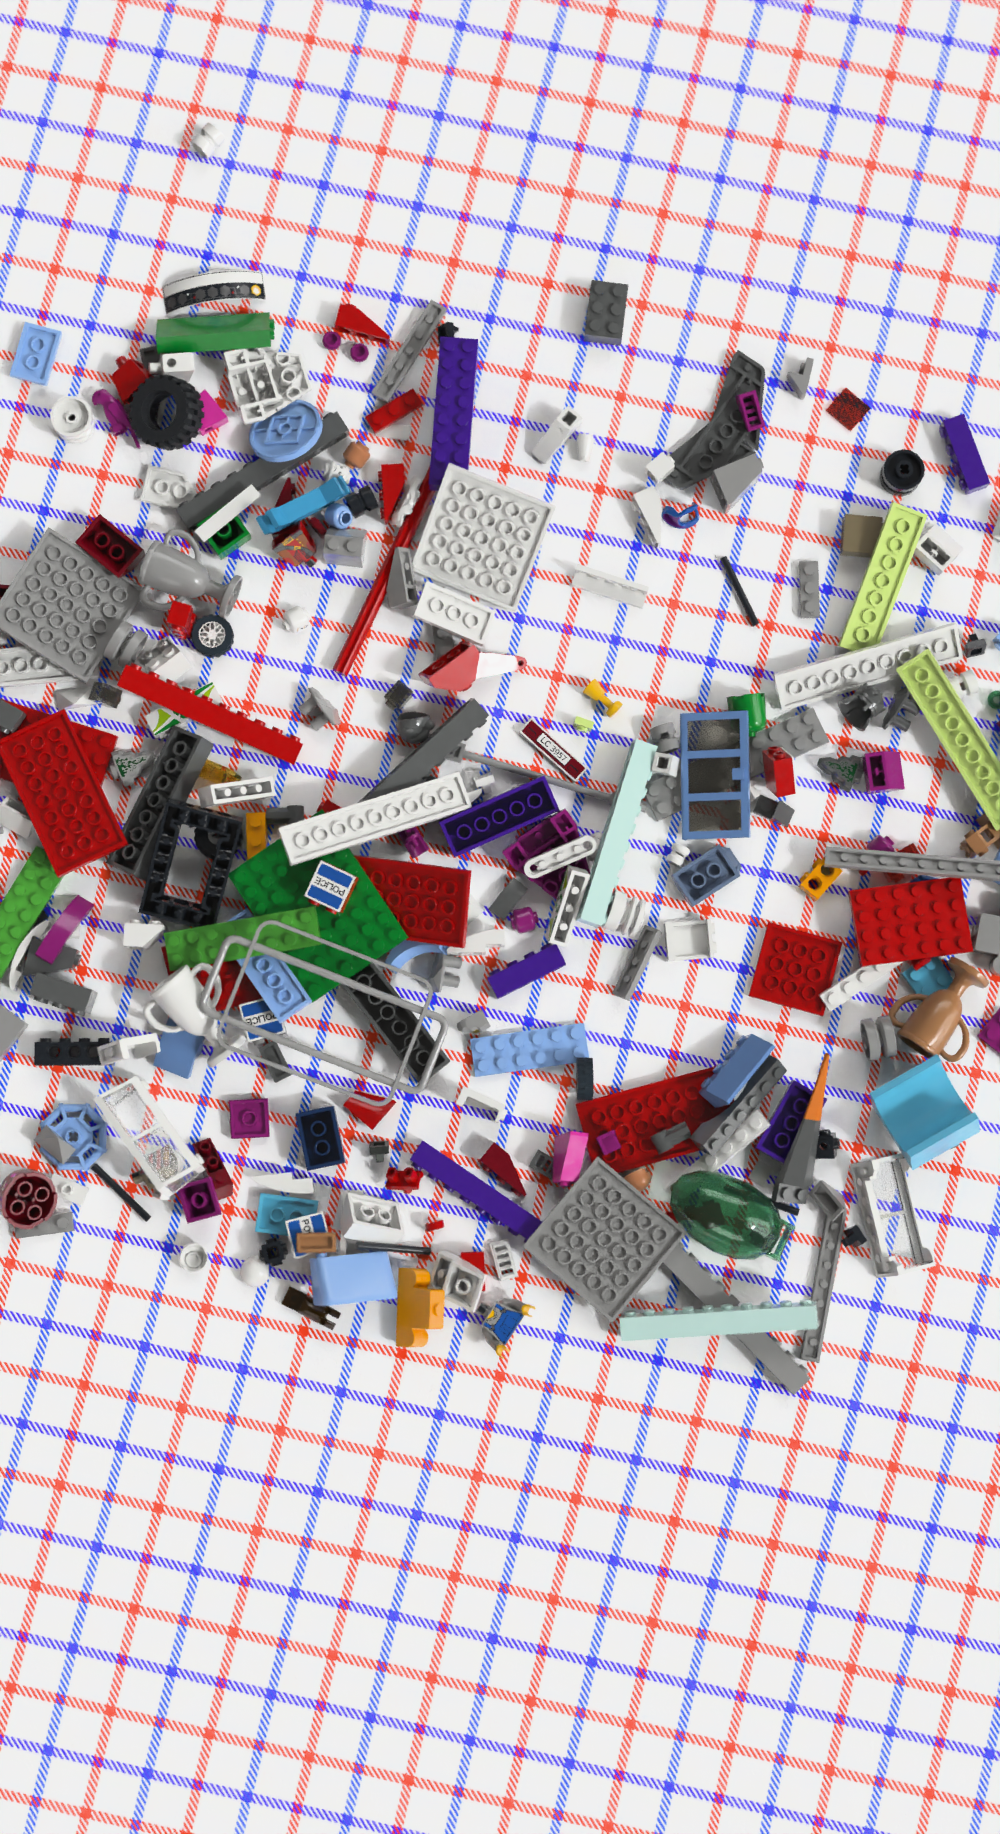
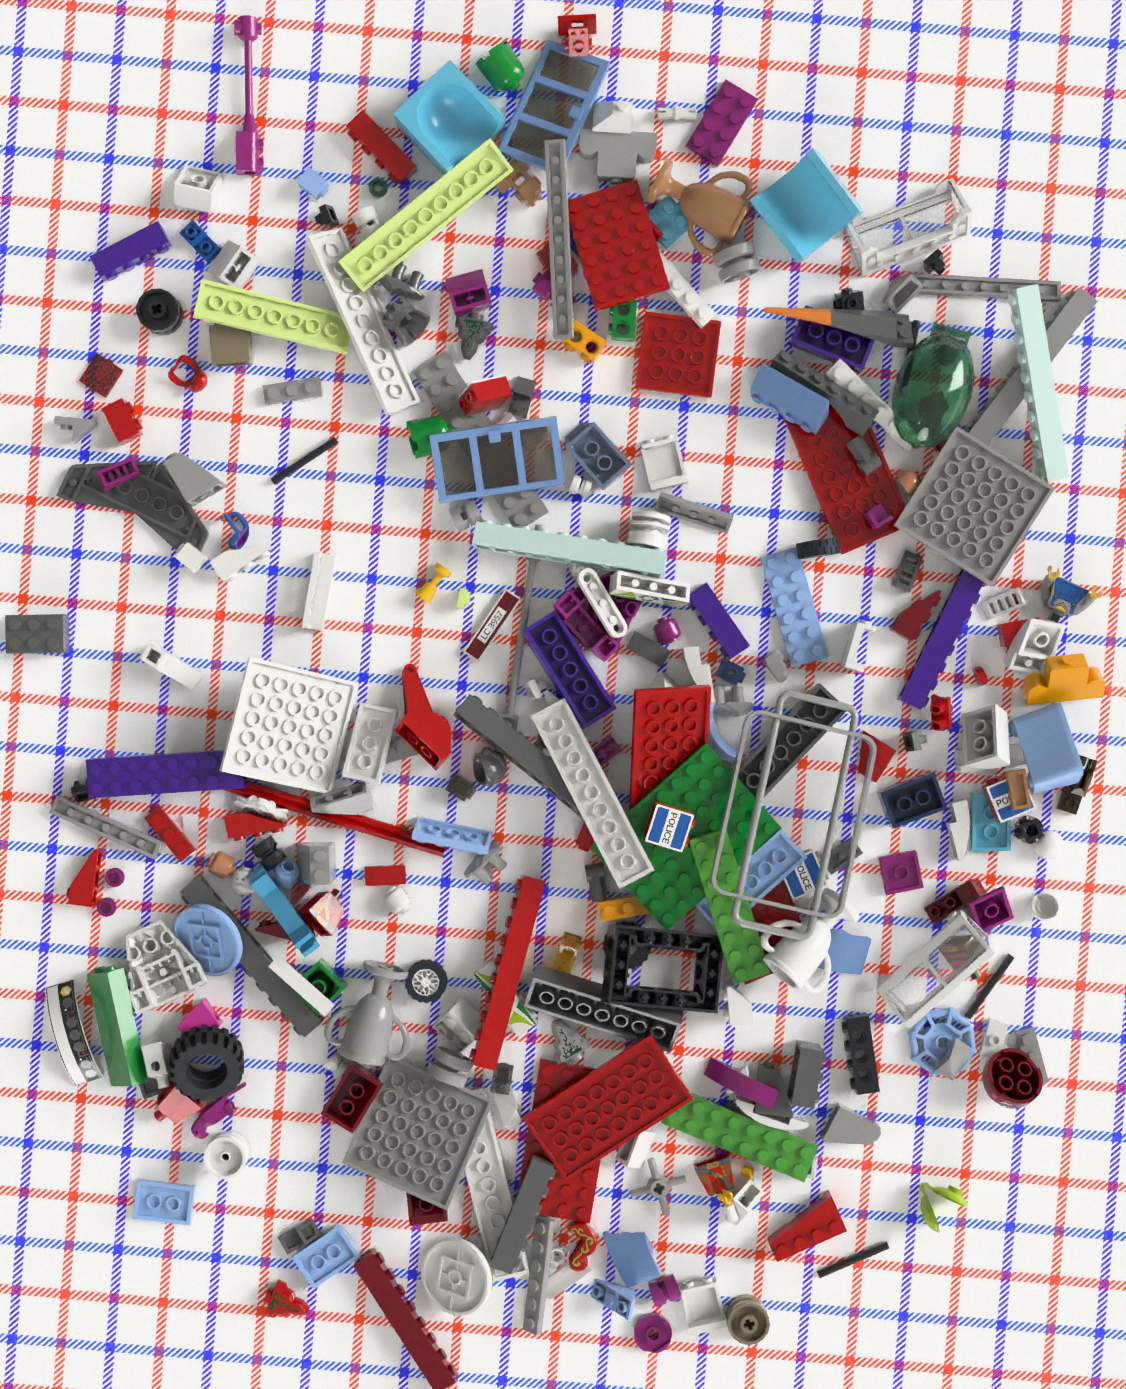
camera: 95 degrees left, 5 degrees up
white panel [97,1033,161,1066] -> none
white tile [139,465,197,510] -> none
red arch [166,600,198,640] -> none
white brick [197,777,276,808] -> none
black bar [355,1242,431,1255] -> none
dark pink slope [552,1131,588,1187] -> none
white cone [576,434,595,462] -> none
white brick [651,752,680,777] -> none
white sticker [748,1160,774,1186] -> none
none -> red brick [101,398,144,445]
none -> red piece [168,355,208,393]
none -> blue slope [179,220,221,264]
none -> white wheel [323,1052,350,1079]
none -> red slope [364,864,406,886]
none -> light blue plate [411,816,493,855]
none -> green brick [608,300,637,342]
none -> dark blue brick [715,658,746,685]

